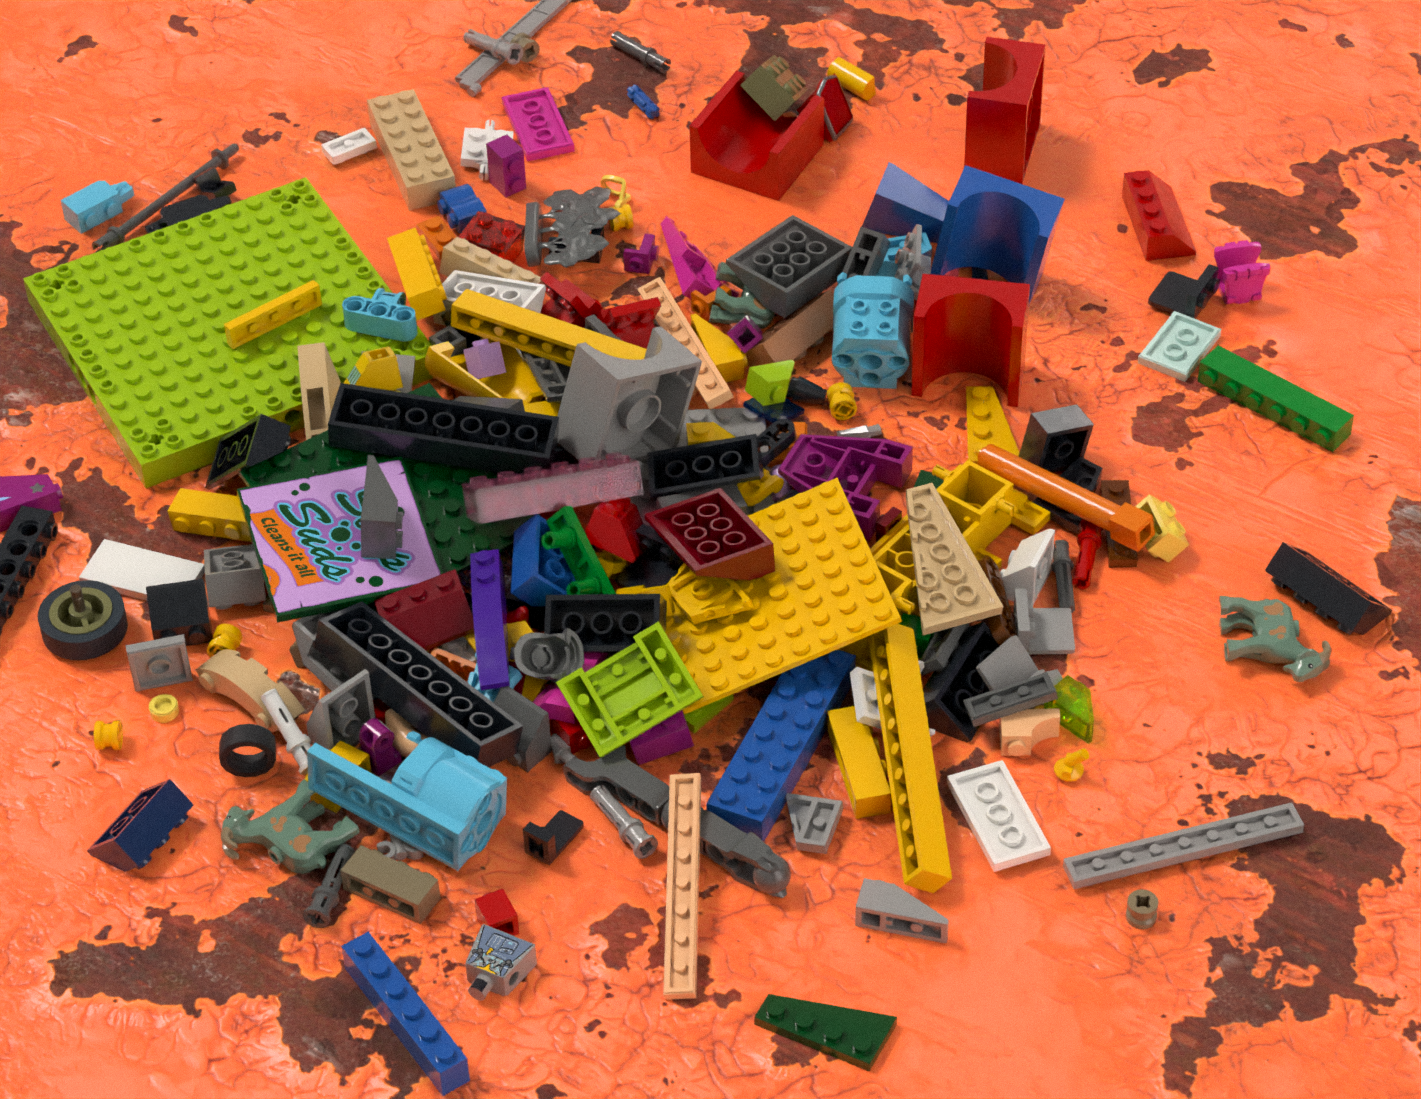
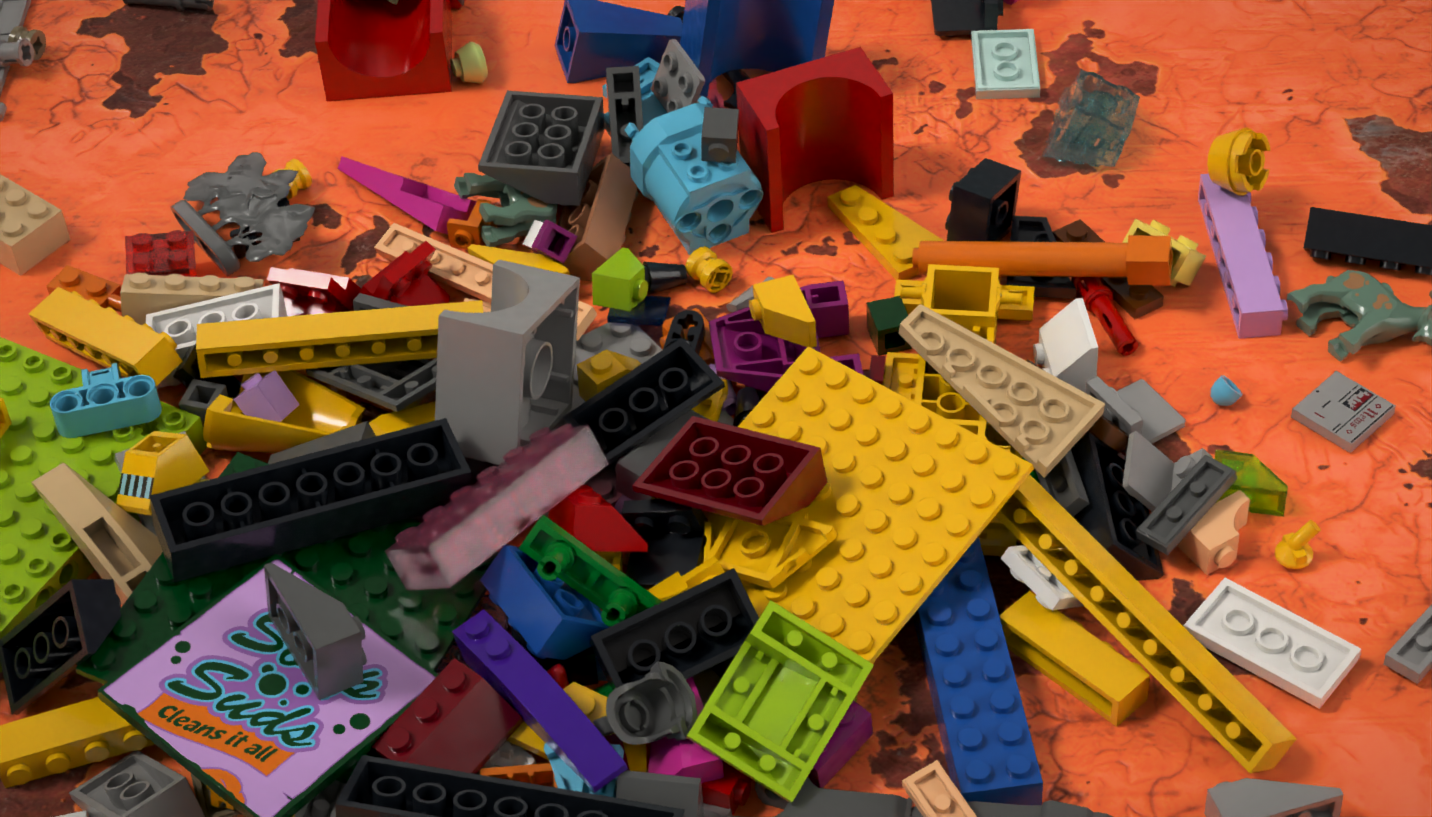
camera: 30 degrees left, 0 degrees up
blue brick [437,184,488,234] -> none
white plate [460,119,514,180] -> none
magenta brick [486,134,527,198] -> none
dark pink tile [501,87,575,162] -> none
light yellow piece [600,175,631,208] -> none
magenta bracket [623,234,659,274] -> none
blue axle [627,84,660,119] -> none
light grey wing [786,793,844,854] -> none
dark grey axle [1051,540,1075,613] -> none
green brick [1198,345,1354,452] -> none
none -> yellowish green cone [450,41,488,84]
none -> dark grey brick [701,107,739,163]
none -> yellow slope [749,275,817,348]
none -> clear light blue slope [1042,69,1140,167]
none -> lavender brick [1198,173,1288,339]
none -> yellow cone [1207,127,1270,196]
none -> medium azure hinge [1210,375,1243,406]
none -> light grey tile [1291,371,1396,453]

